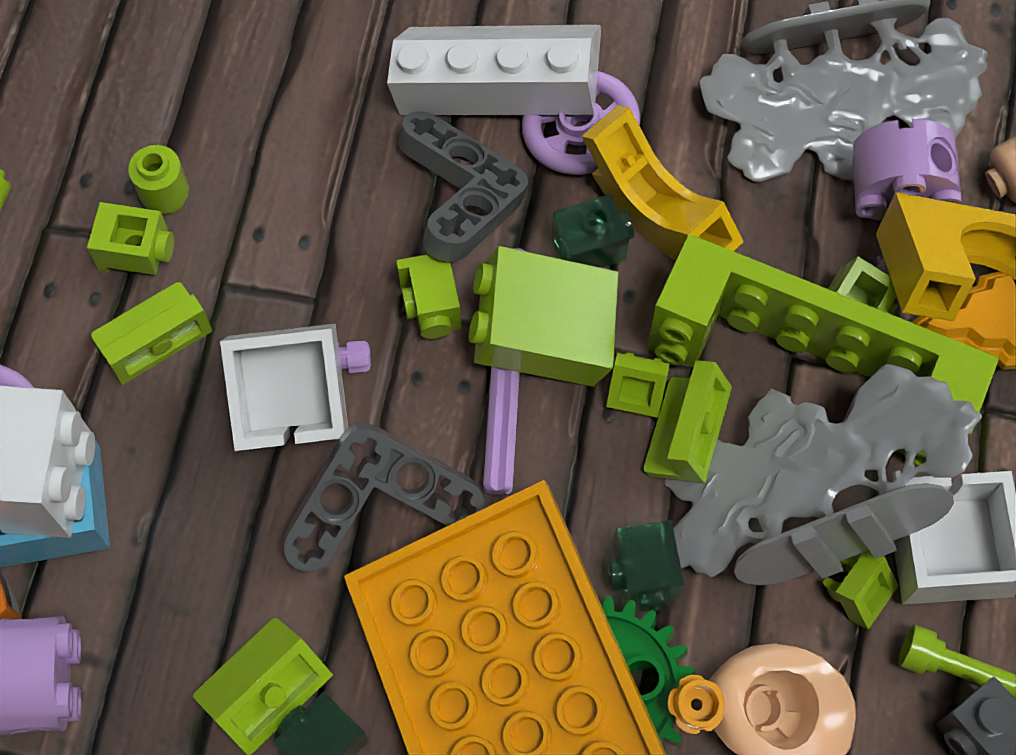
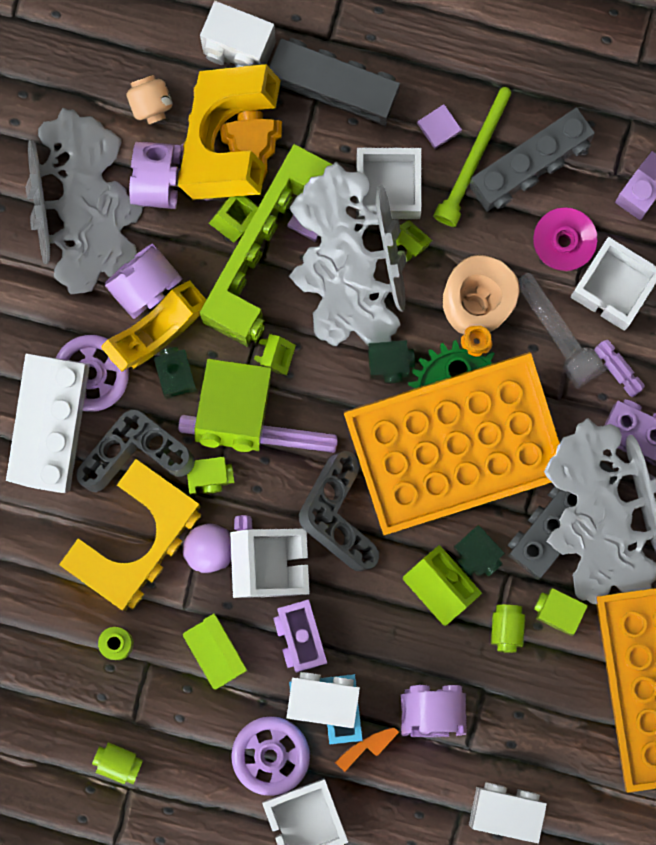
camera: 85 degrees left, 15 degrees up
lime brick [87,202,174,275] -> none
lime panel [644,360,732,484] -> none
none -> yellow arch [59,459,202,611]
none -> lavender brick [105,244,182,319]
none -> lavender hair [183,524,231,573]
none -> lavender brick [273,599,327,673]

